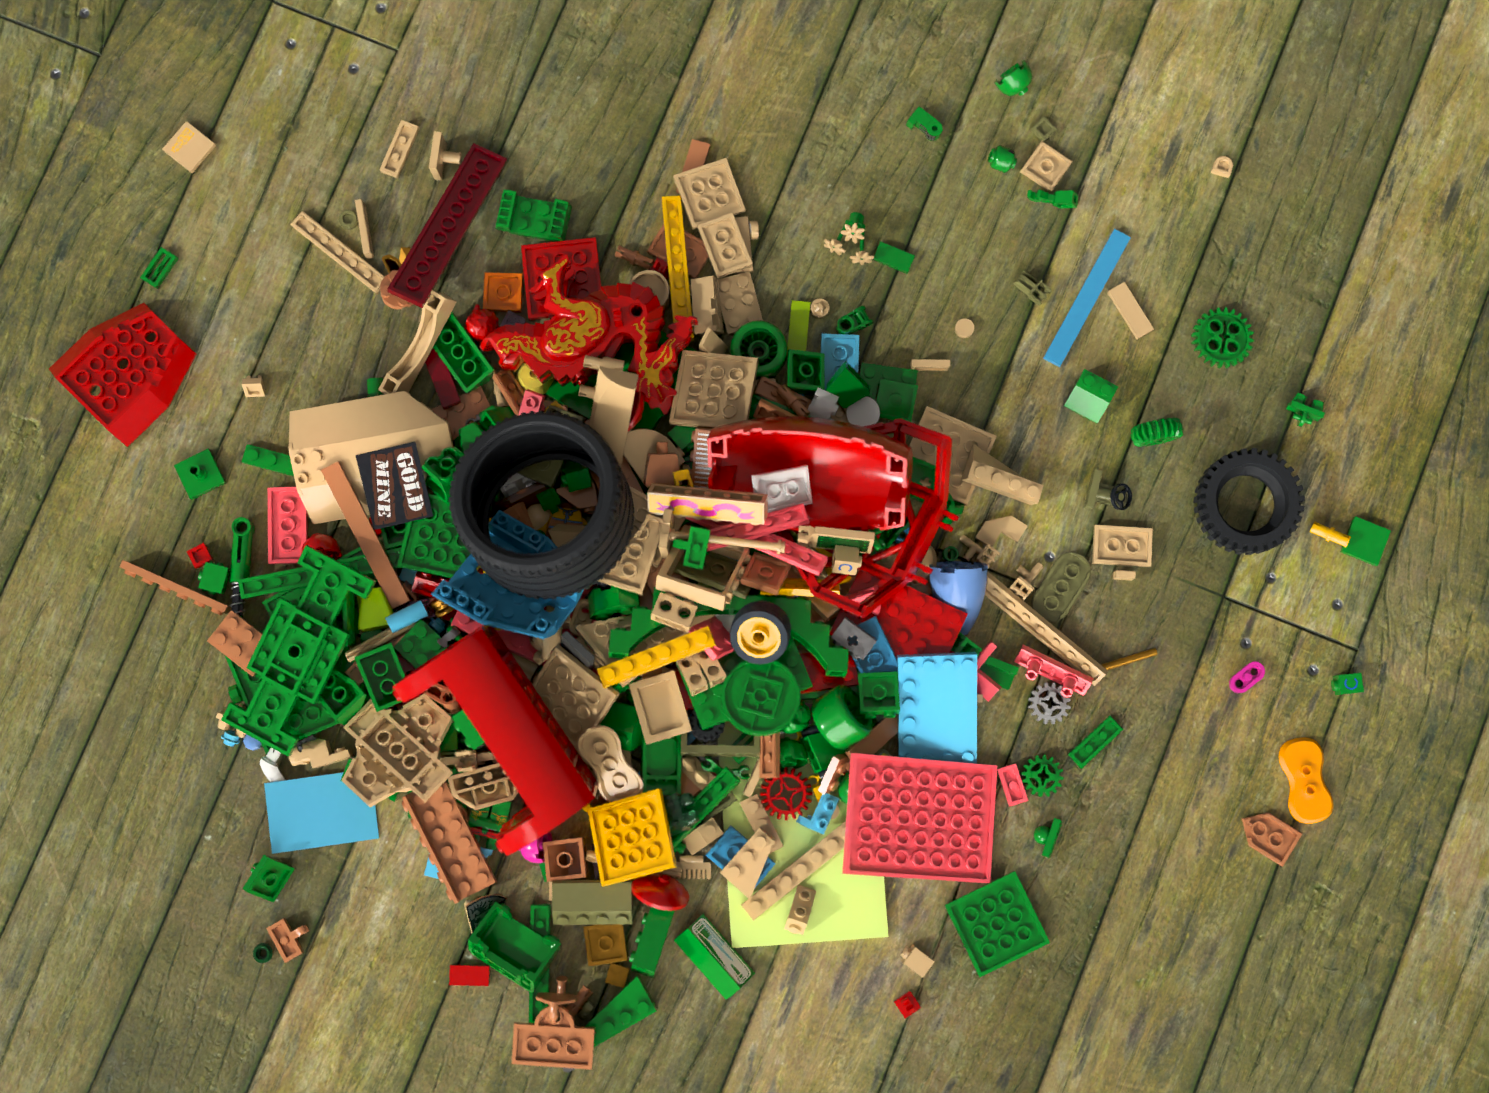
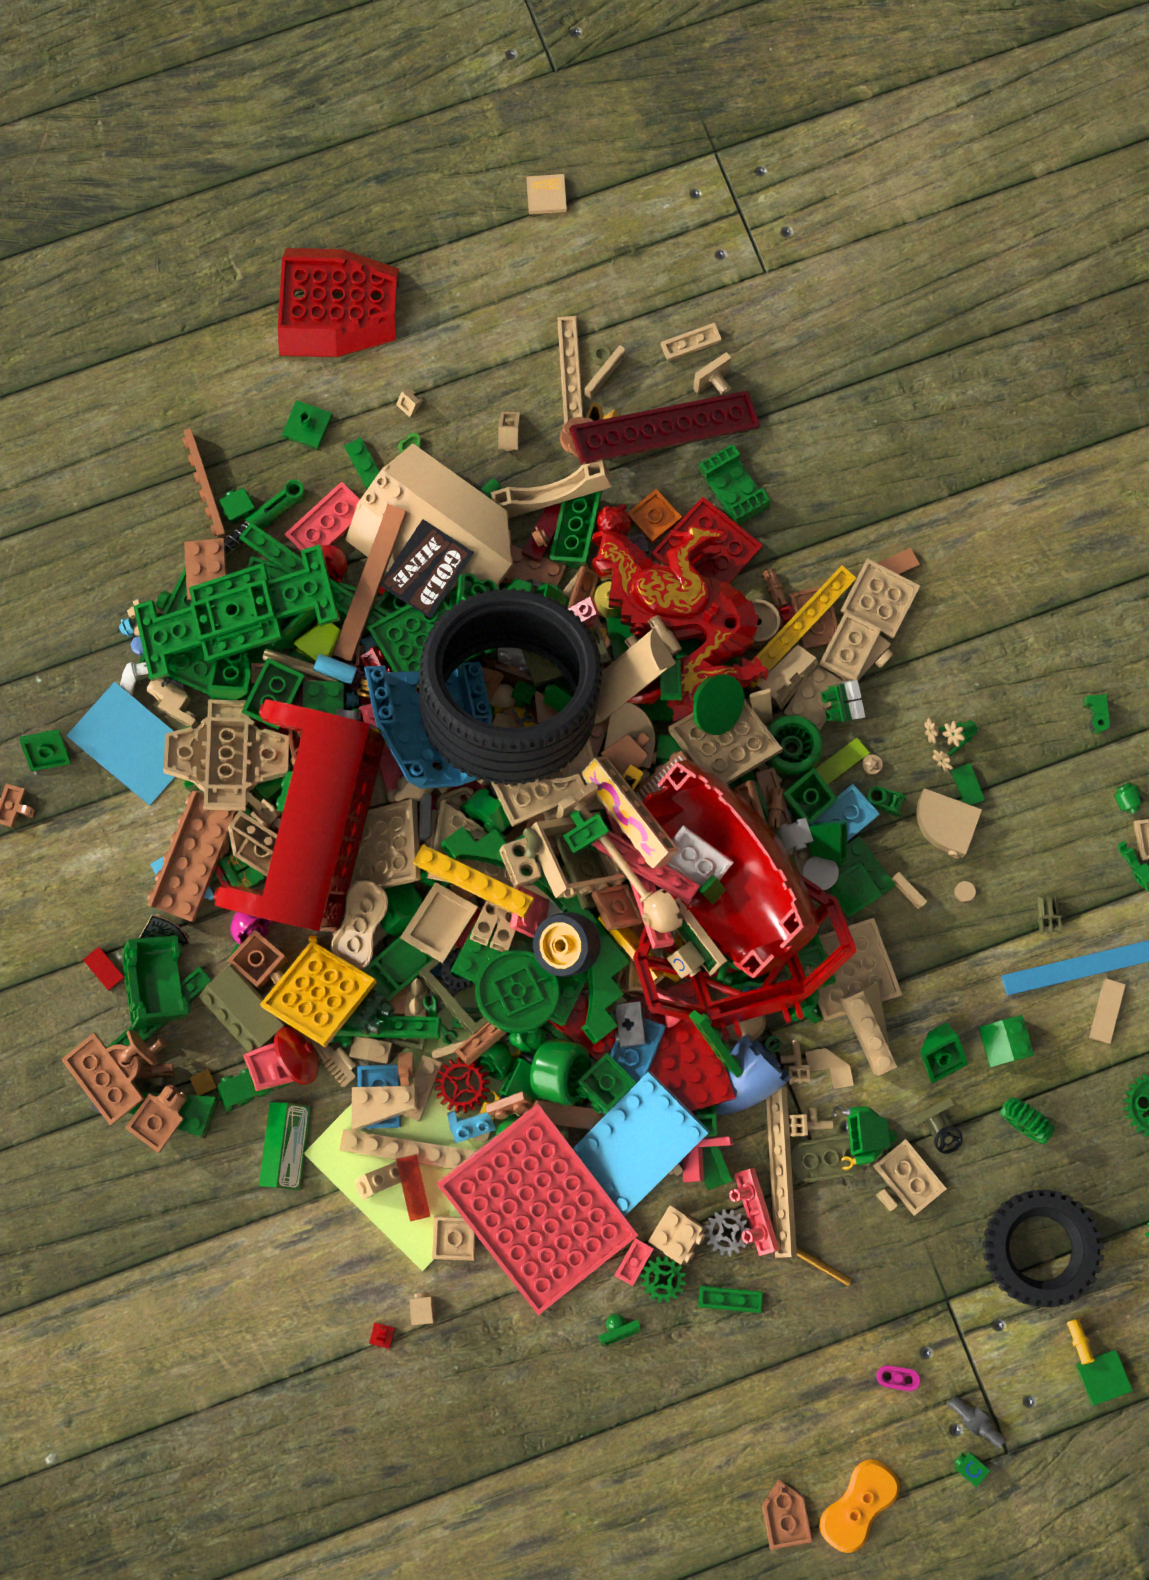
camera: 50 degrees right, 5 degrees down
green tile [140,247,179,289] -> none
red plate [187,543,214,569] -> none
pearl gold plate [583,924,628,966] -> none
green plate [944,871,1050,977] -> none
none -> nougat plate [125,1085,187,1153]
none -> coral plate [243,1043,294,1091]
none -> clear red plate [396,1154,431,1221]
none -> bright green tile [398,433,422,454]
none -> nougat piece [398,1052,414,1086]
none -> tan tile [432,1216,476,1261]
none -> tan slope [498,412,520,451]
none -> olive arm [523,827,542,859]
none -> nougat plate [532,526,548,547]
none -> tan cylinder [642,889,682,933]
none -> tan plate [648,1205,706,1265]
none -> green tile [660,660,682,700]
none -> green plate [688,1010,743,1078]
none -> green tile [692,674,744,735]
none -> green tile [698,875,726,905]
none -> green hips [821,680,865,722]
none -> green torso [833,1105,897,1170]
none -> tan brick [916,788,982,859]
none -> green slope [920,1022,968,1084]
none -> dark grey pin [947,1395,1006,1449]

